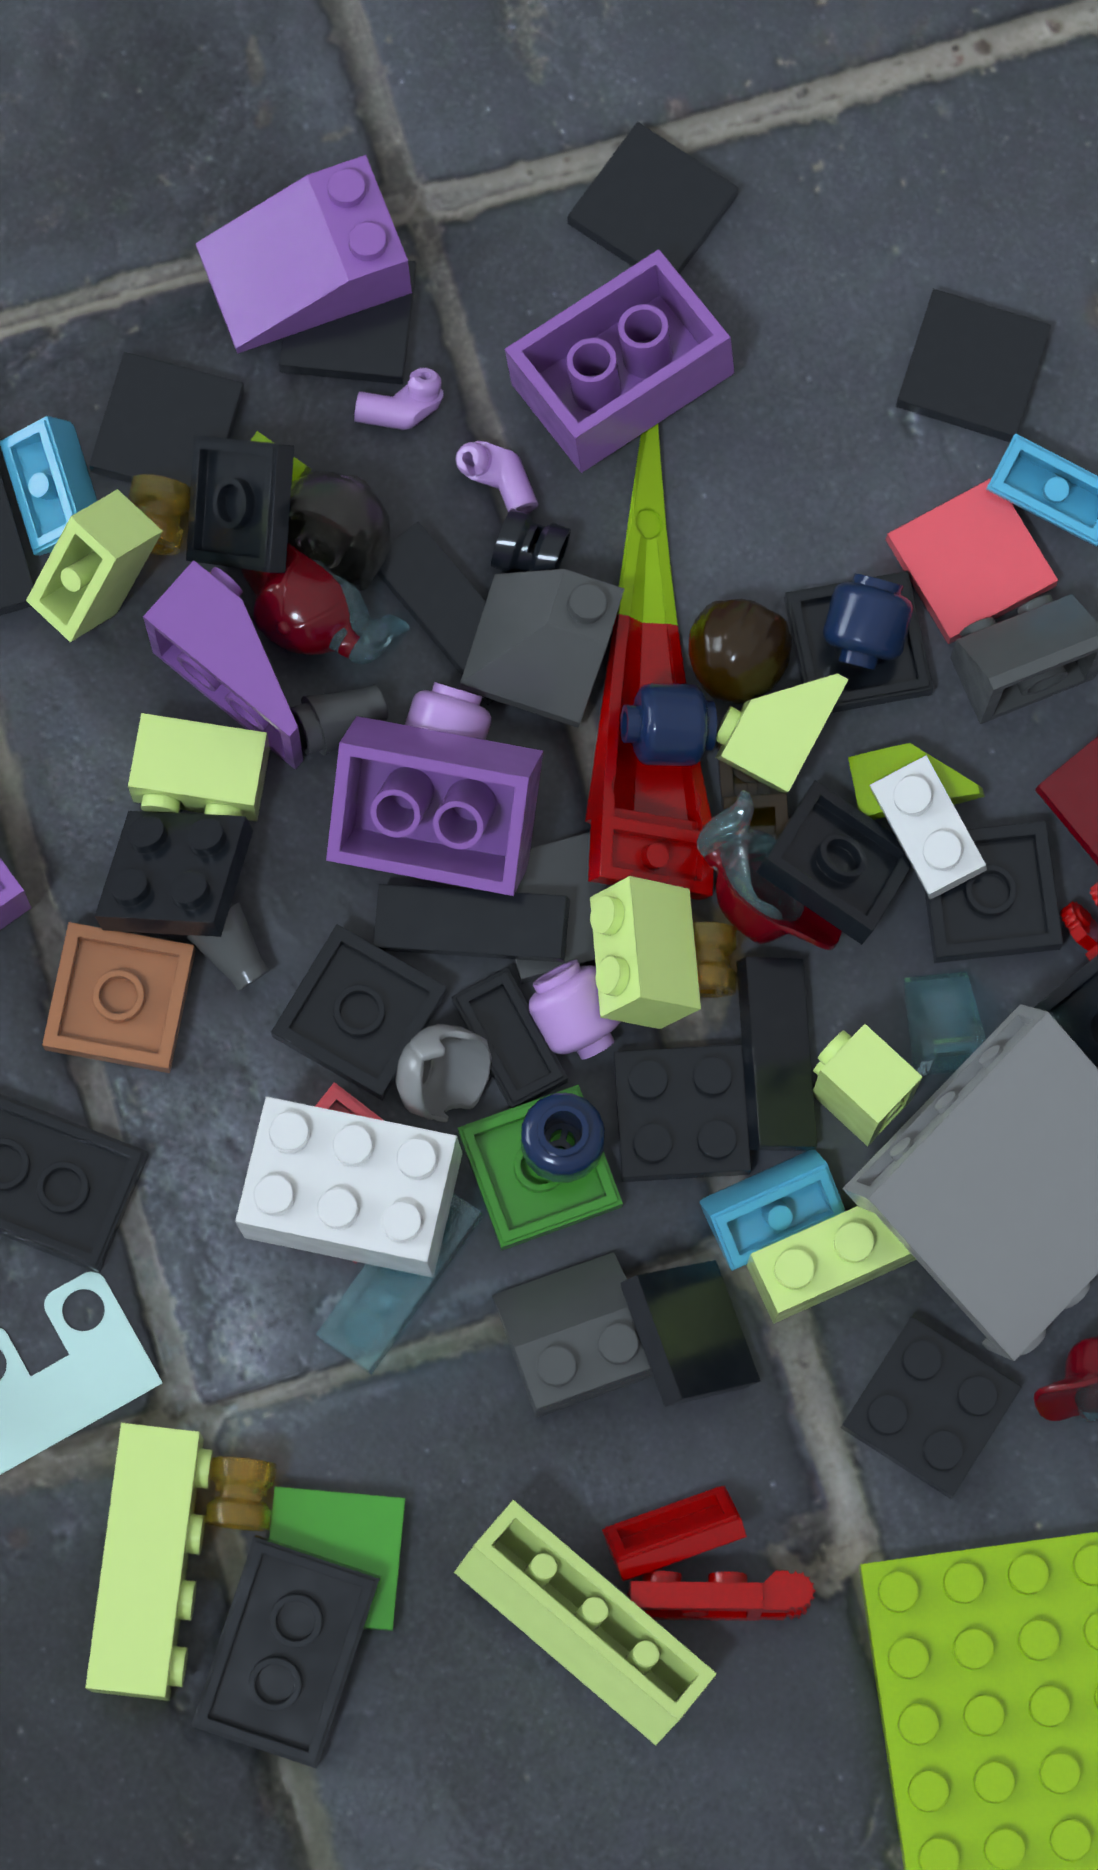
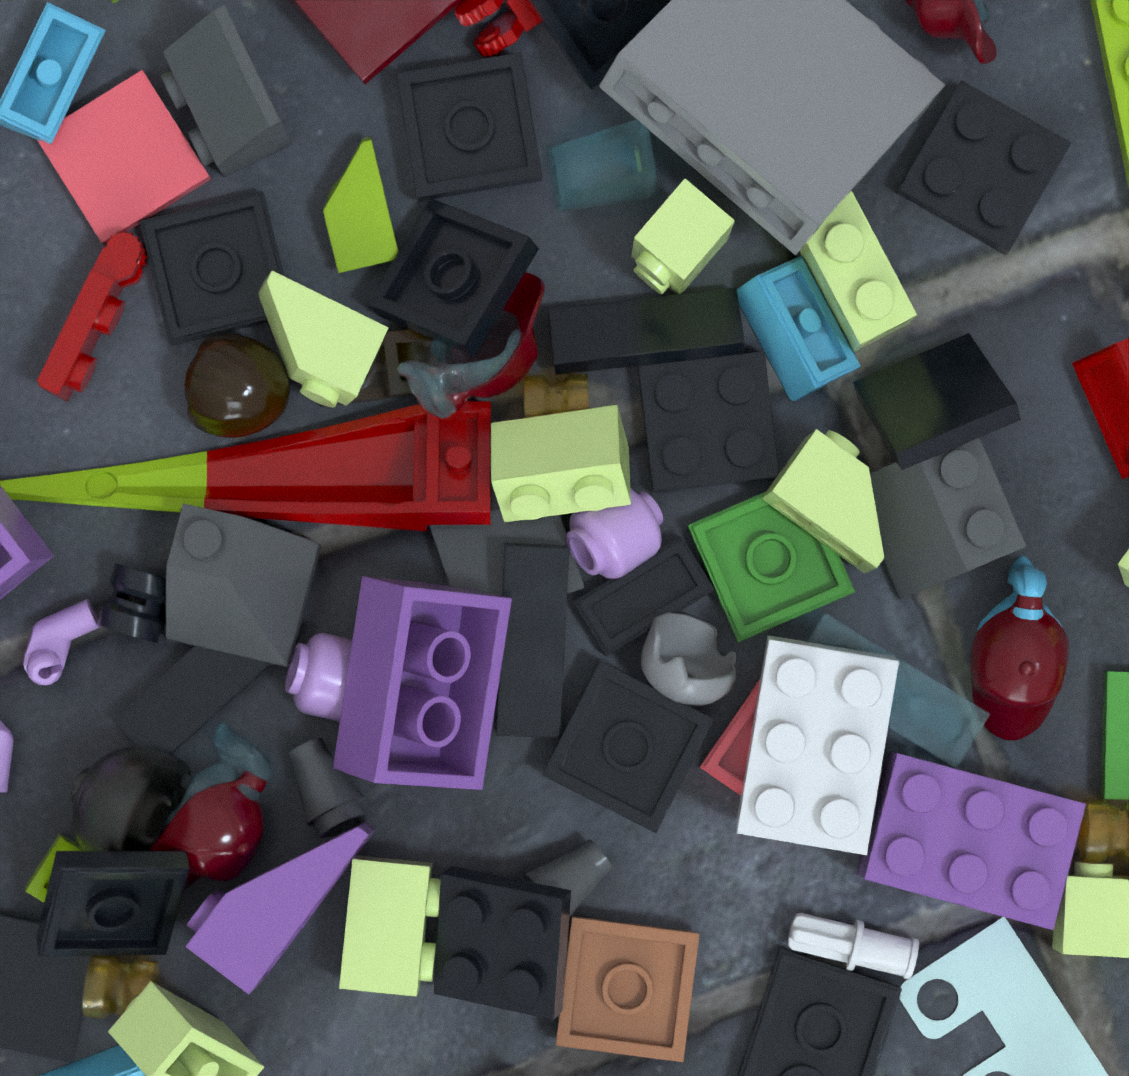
camera: 90 degrees left, 10 degrees up
dark blue head [521,1093,605,1183] -> none
dark blue head [620,683,717,766] -> none
dark blue head [823,573,913,670] -> none
white plate [870,755,987,900] -> none
none -> red hinge [37,230,149,402]
none -> yellowish green slope [761,429,884,573]
none -> white axle [788,913,919,980]
none -> medium lavender brick [857,752,1086,930]
none -> dark red hair [970,556,1069,741]

